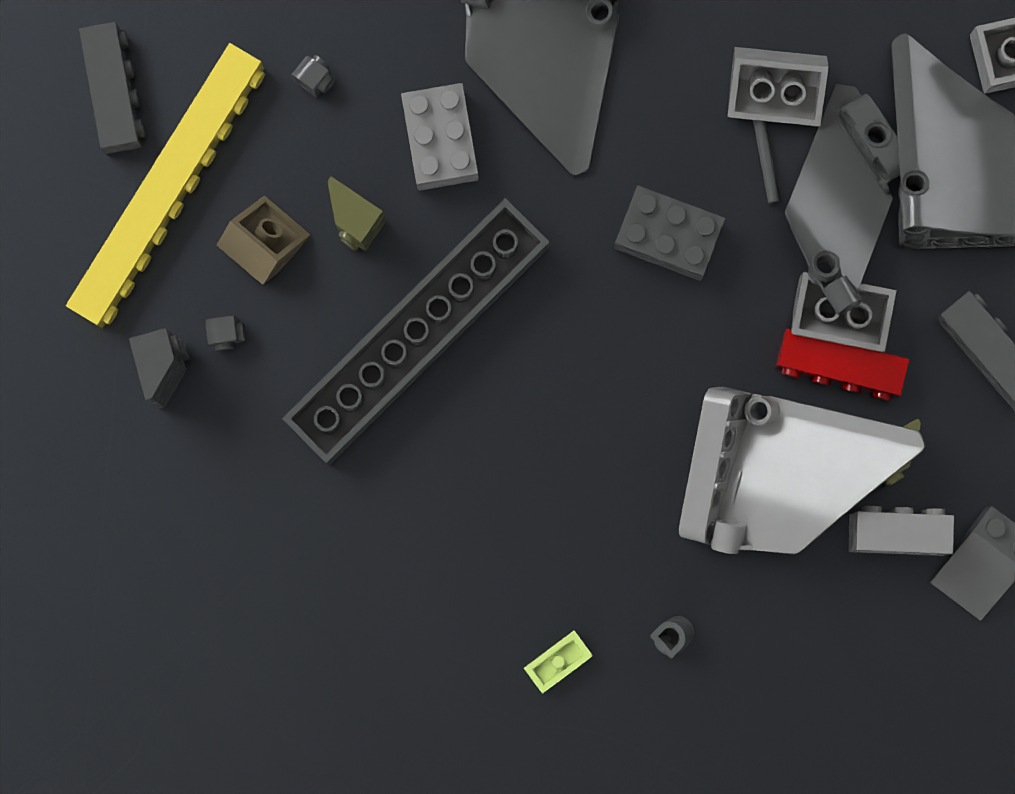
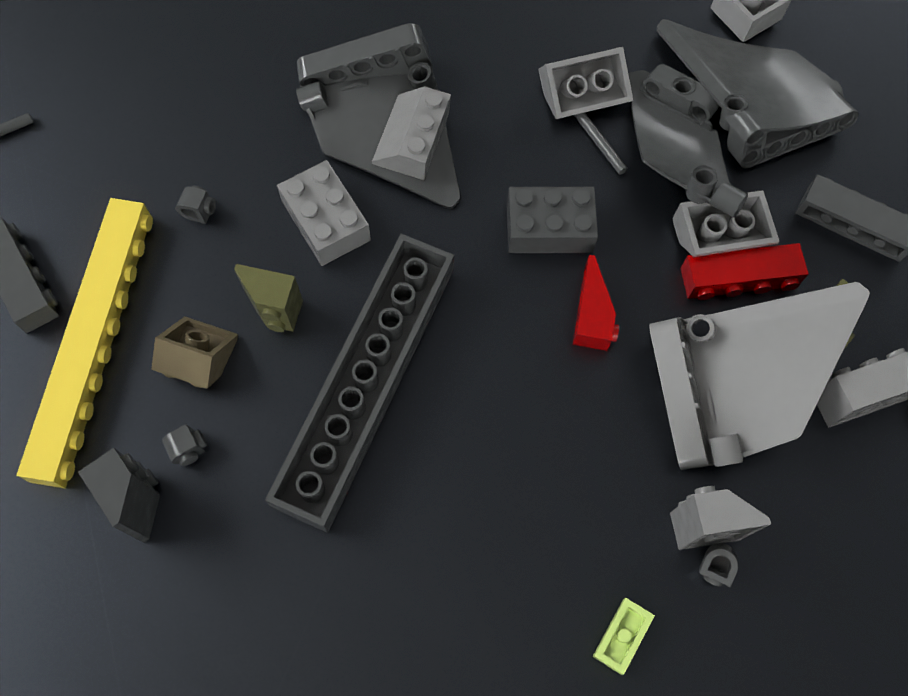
camera: 30 degrees left, 15 degrees down
none -> light grey slope [372,86,451,180]
none -> red slope [573,255,619,351]
none -> light grey slope [670,486,771,550]

